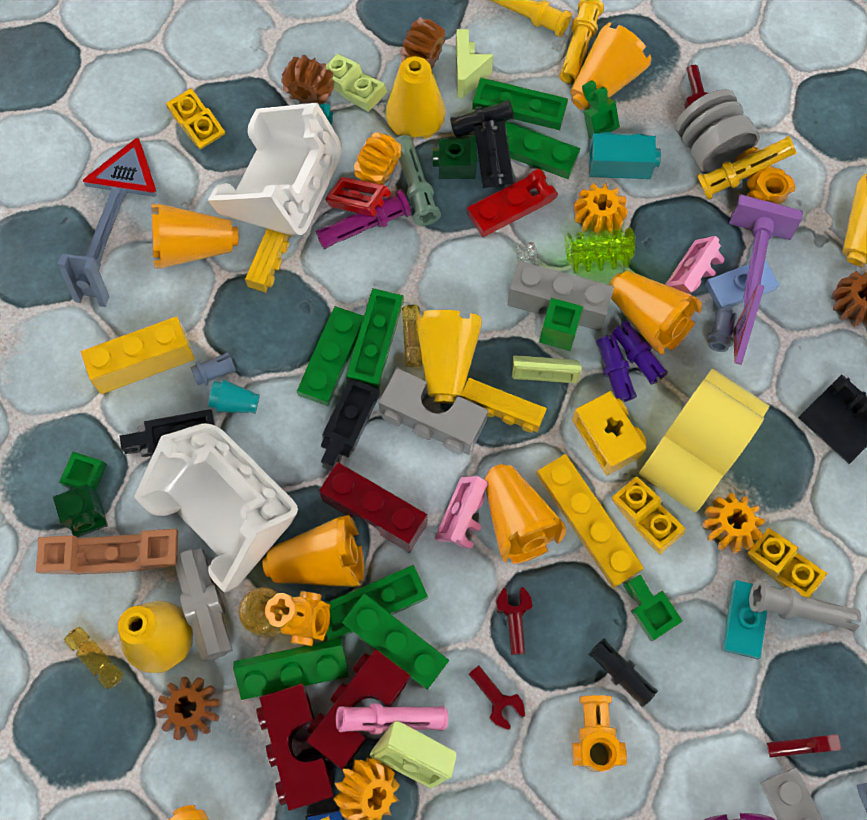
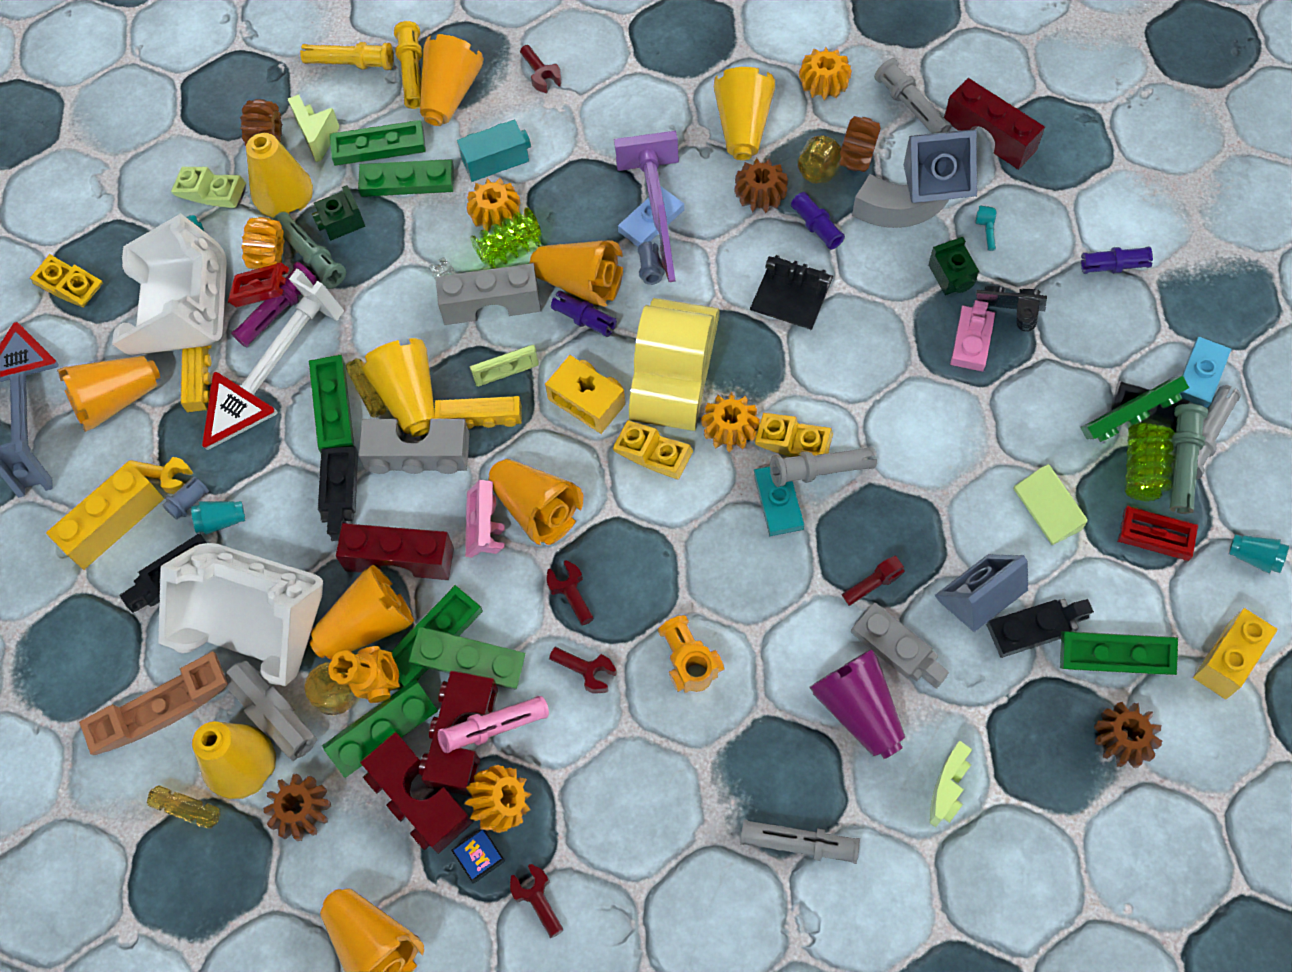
camera: 20 degrees left, 5 degrees down
dark green brick [53,484,108,538] -> none
green tile [58,451,107,491] -> none
dark orange gear [281,55,335,104] -> none
green plate [297,306,364,406] -> none
yellowish green slope [370,721,457,789] -> none
black pin [450,99,515,137] -> none
red plate [467,169,558,237] -> none
black hinge [474,120,514,189] -> none
yellow plate [536,454,644,589] -> none
green brick [539,297,584,351] -> none
green plate [582,80,620,139] -> none
black pin [588,638,658,707] -> none
dark purple pin [596,334,637,402] -> none
green plate [623,574,683,641] -> none
bright pink plate [665,236,724,294] -> none
light grey wheel [675,89,760,174] -> none
yellow pin [697,135,797,200] -> none
light orange connector [734,147,795,205] -> none
none -> yellow bar [129,457,193,494]
none -> white piece [202,269,344,450]

